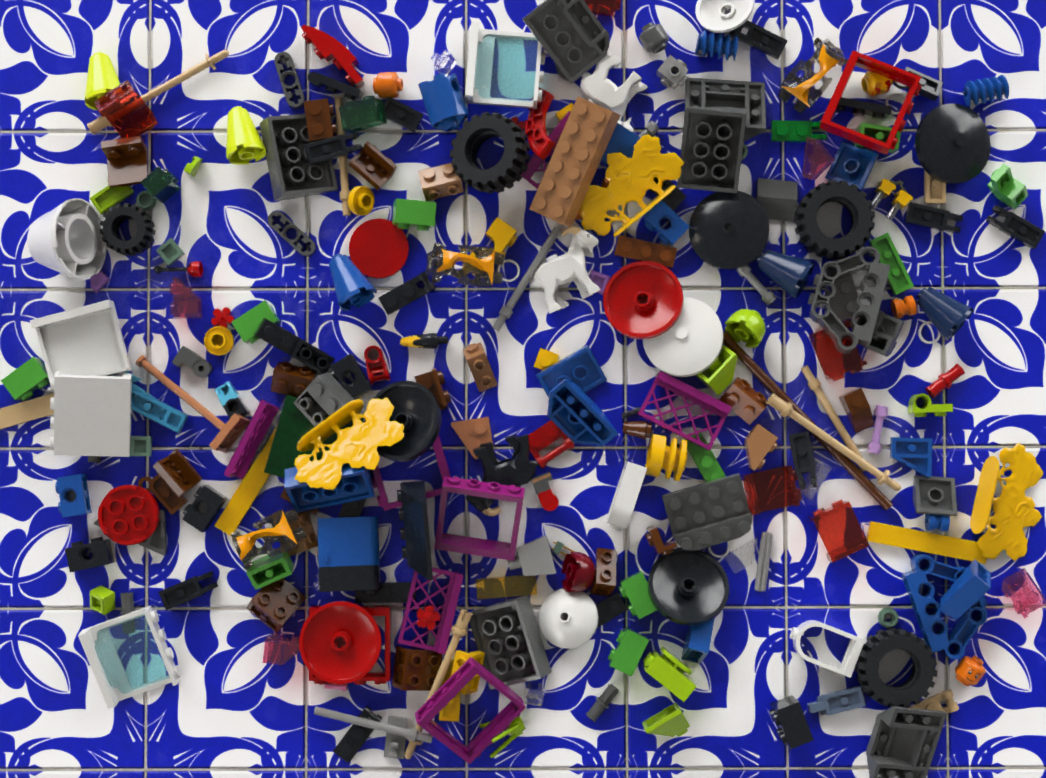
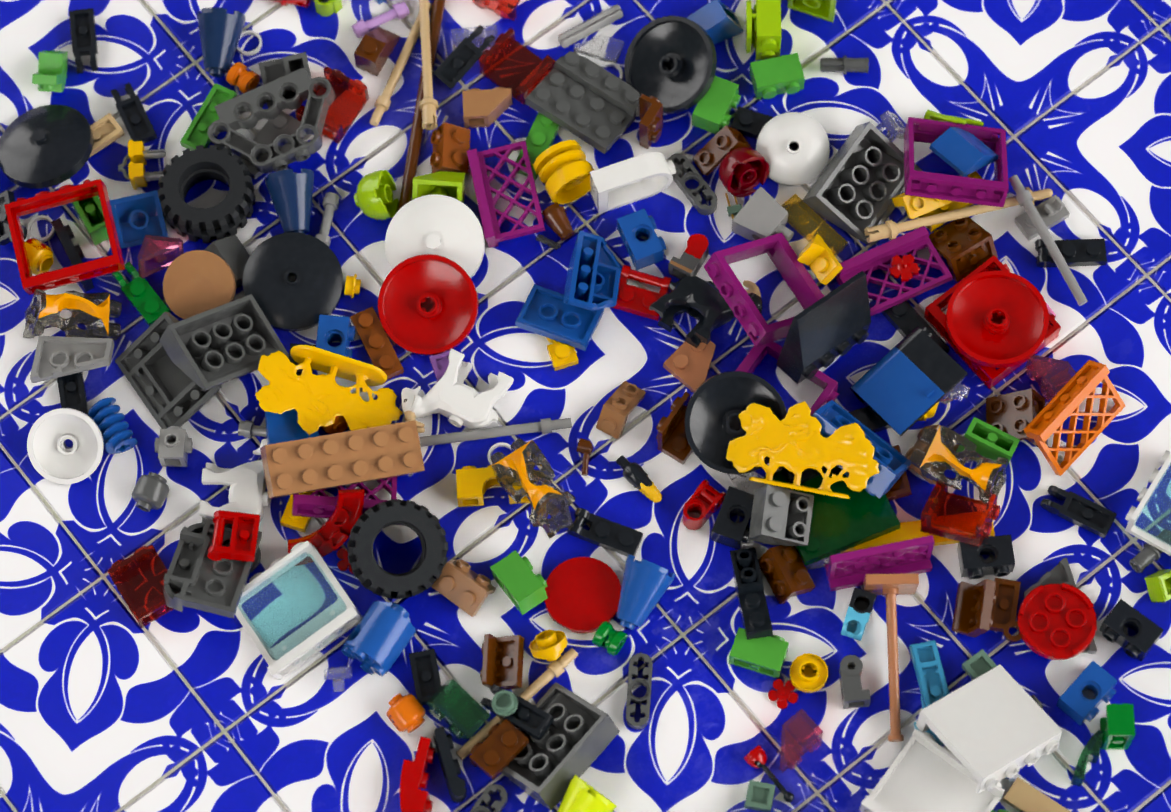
camera: 125 degrees left, 20 degrees down
none -> light grey wing [30,336,115,383]
none -> medium nougat piece [163,250,236,319]
none -> red plate [207,510,260,562]
none -> yellow plate [344,274,361,298]
none -> sand green plate [491,690,518,717]
none -> reddish brown hand [576,438,593,476]
none -> green wheel [592,621,628,656]
none -> blue brick [617,208,666,271]
none -> dark grey beam [668,153,717,215]
none -> yellow slope [797,234,843,285]
none -> clear red panel [921,479,1000,547]
none -> blue slope [929,127,999,177]
none -> orange fence [1023,360,1126,476]
none -> slope [1070,730,1104,786]
none -> green panel [1099,704,1135,750]

